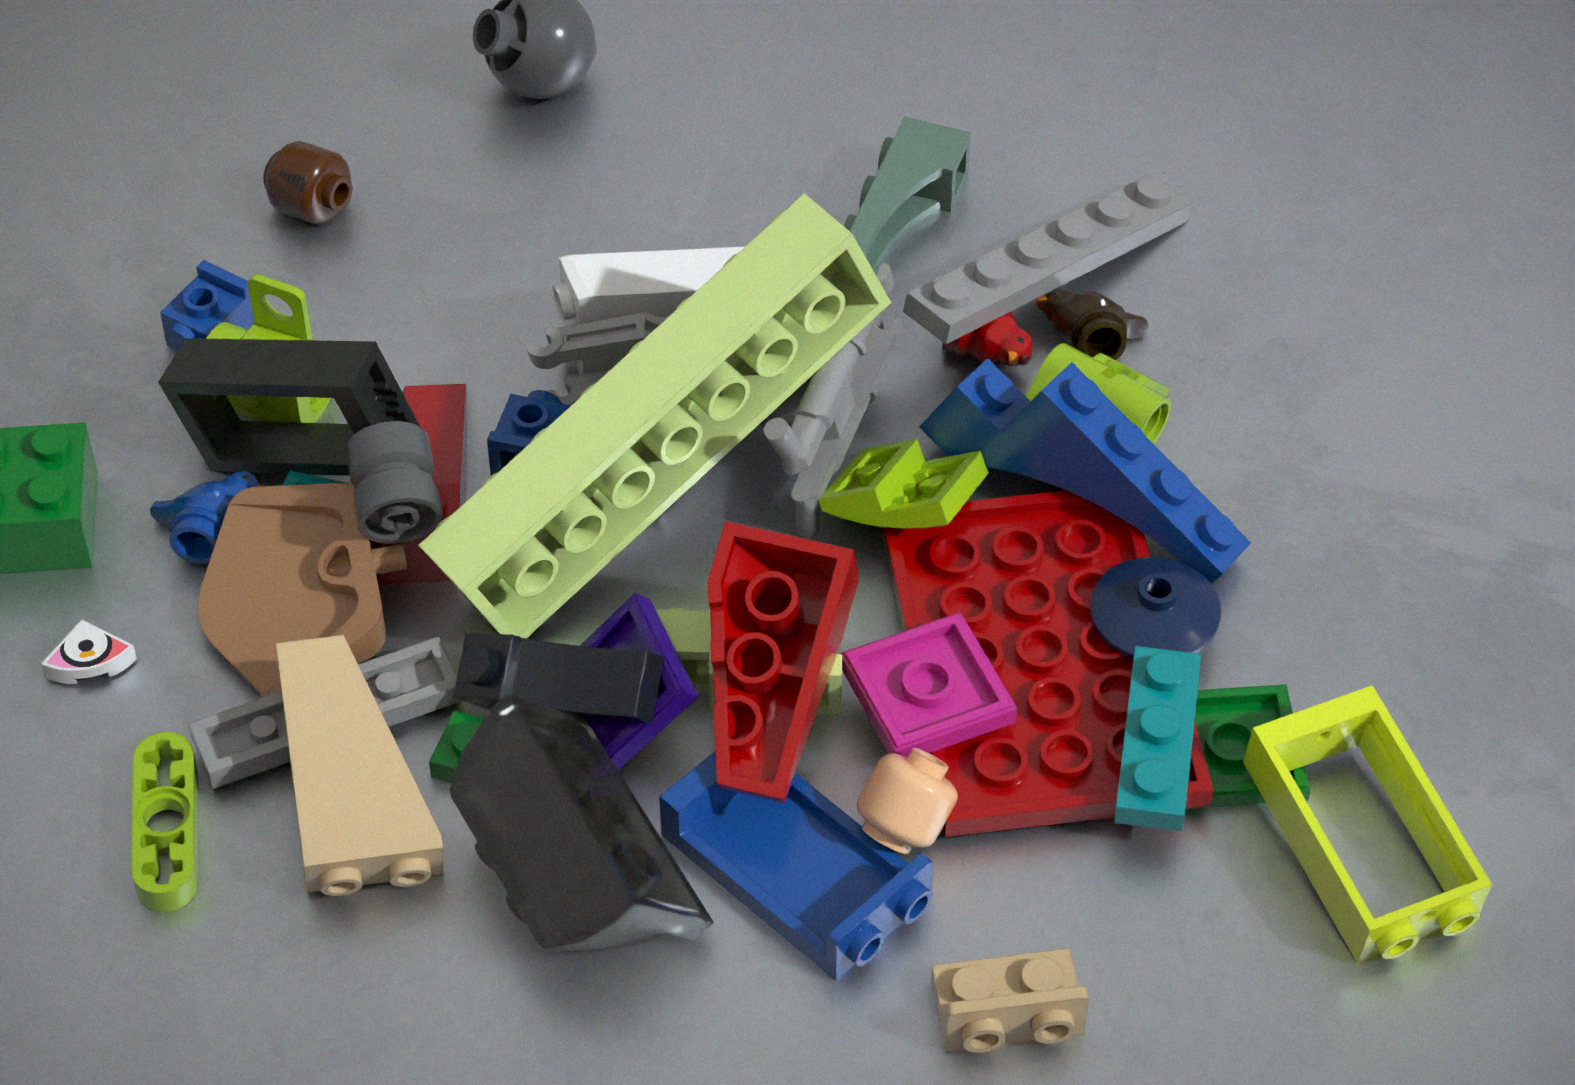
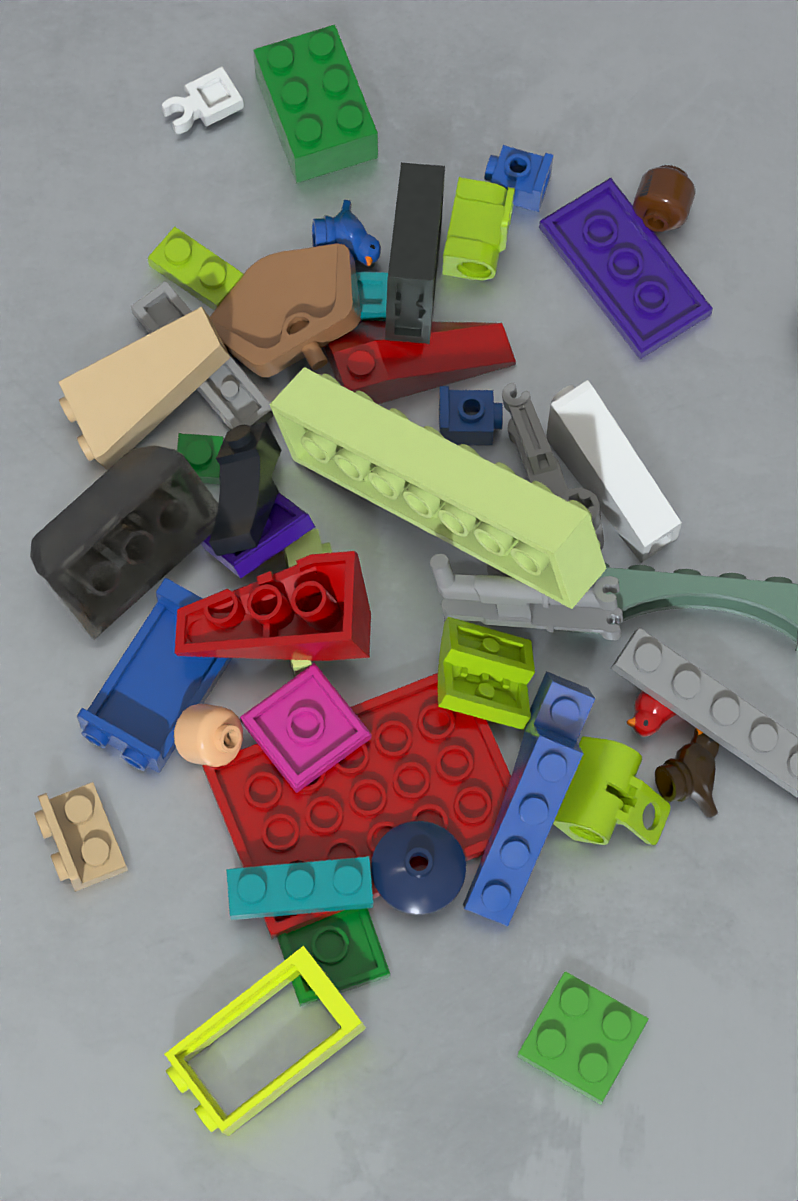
camera: 75 degrees right, 20 degrees up
white tile [41,619,137,684] -> none
lime beam [131,732,198,912] -> none
dark grey wheel [346,421,442,544] -> none
none -> lime plate [148,226,244,311]
none -> bright green plate [517,971,649,1105]
none -> dark purple tile [539,178,713,359]

